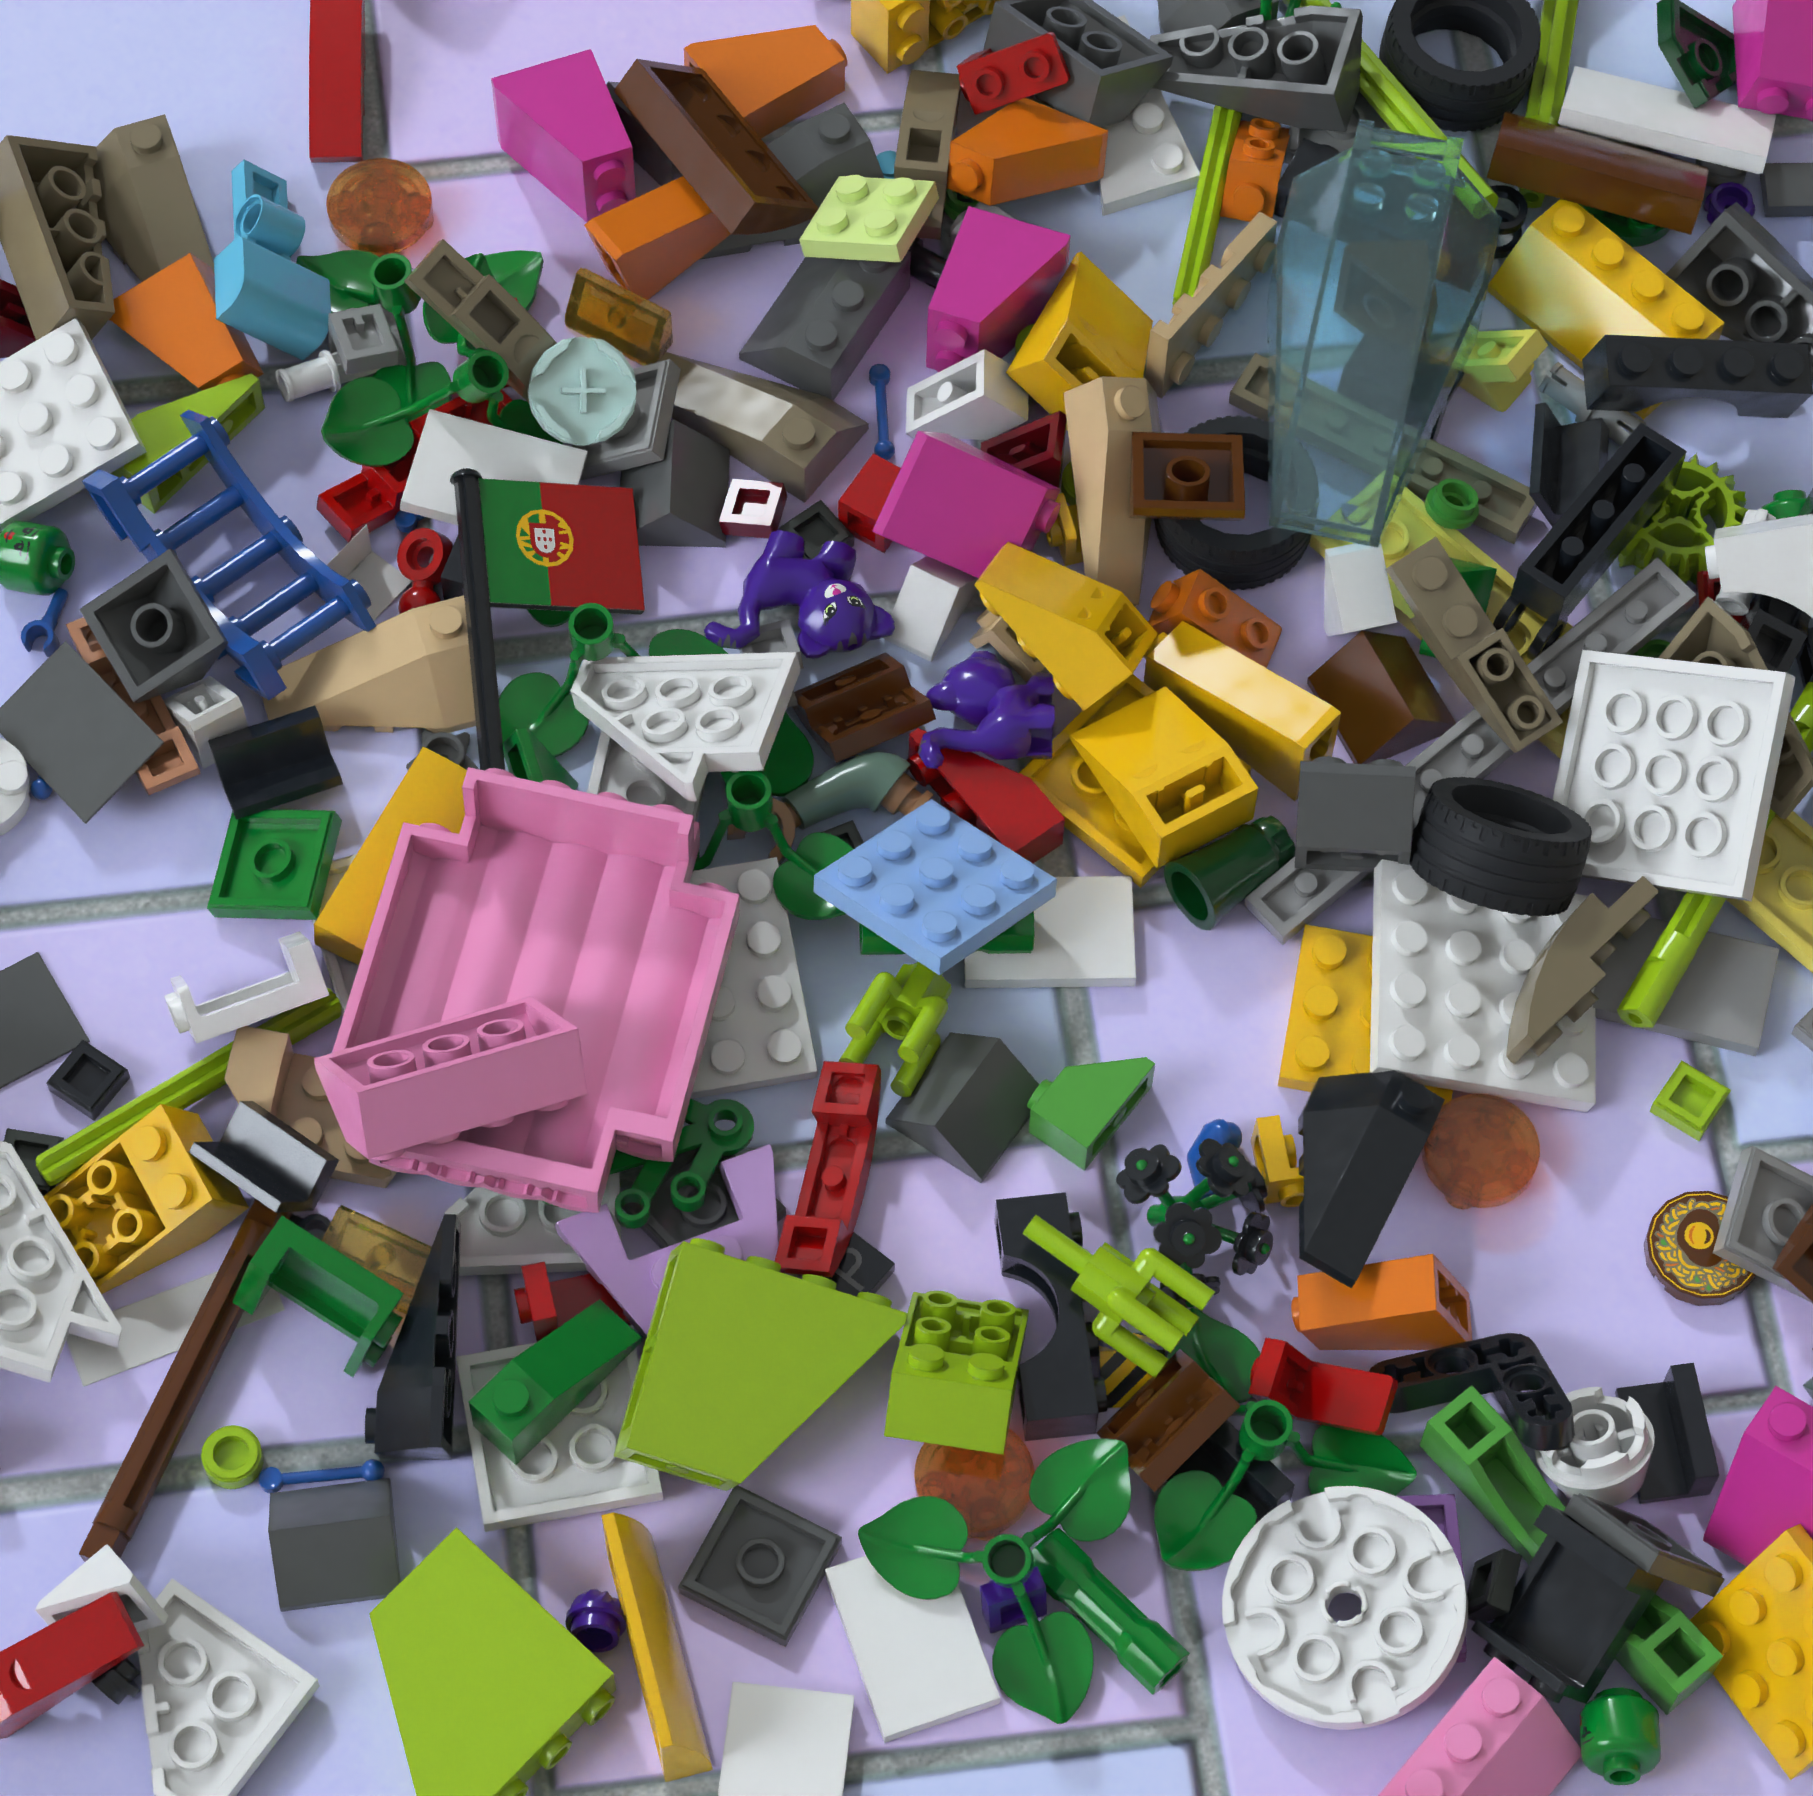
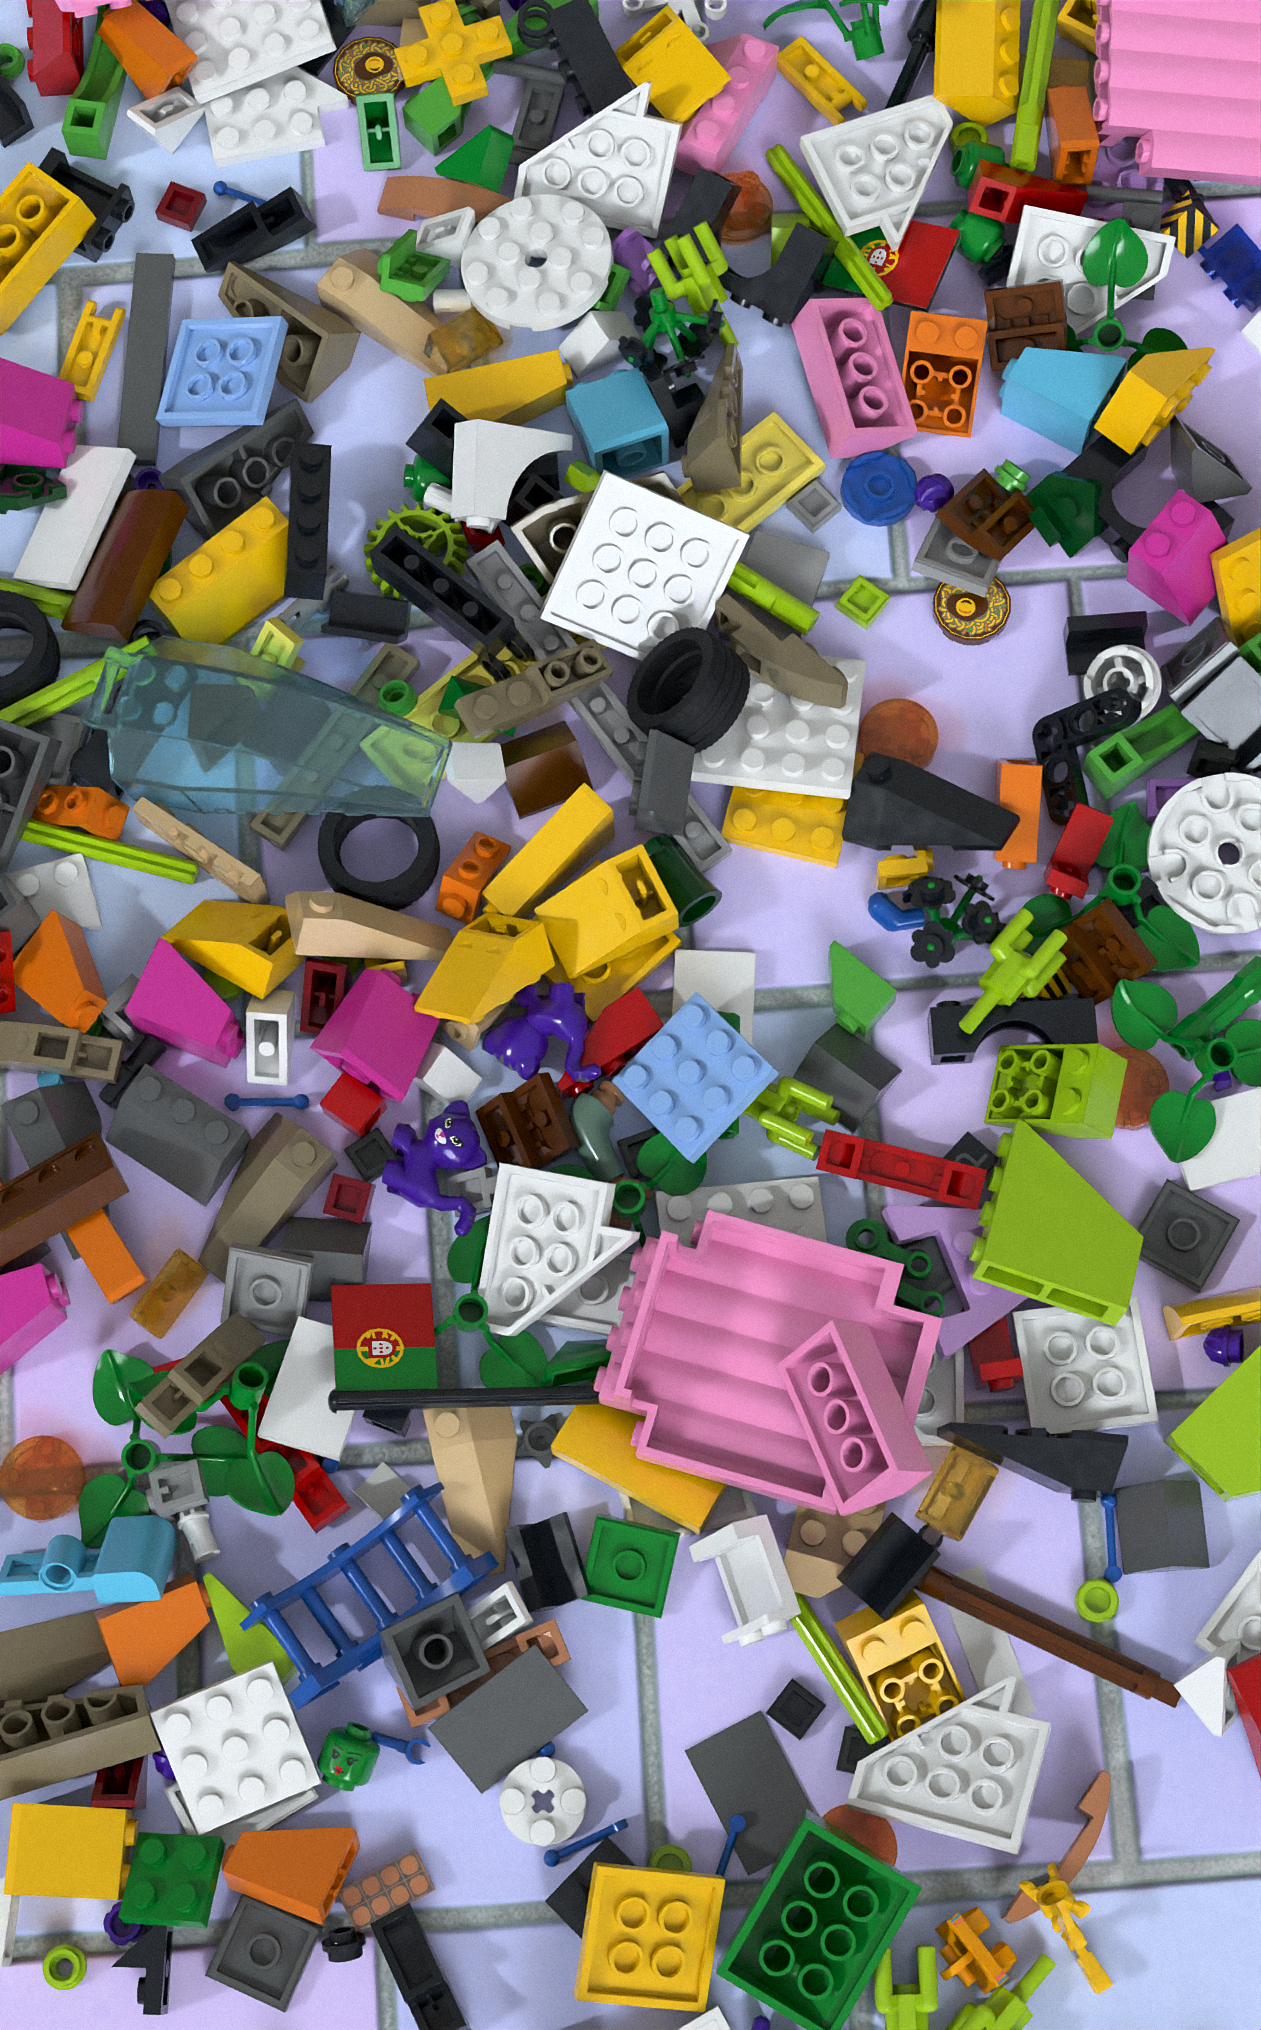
camera: 80 degrees left, 10 degrees up
green panel [232,1216,404,1377] -> none
red plate [397,528,453,614] -> none
green slope [468,1299,642,1465] -> none
light aqua tile [527,337,637,447] -> none
yellowish green plate [799,175,939,263] -> none
reddish brown slope [1129,432,1245,521] -> none

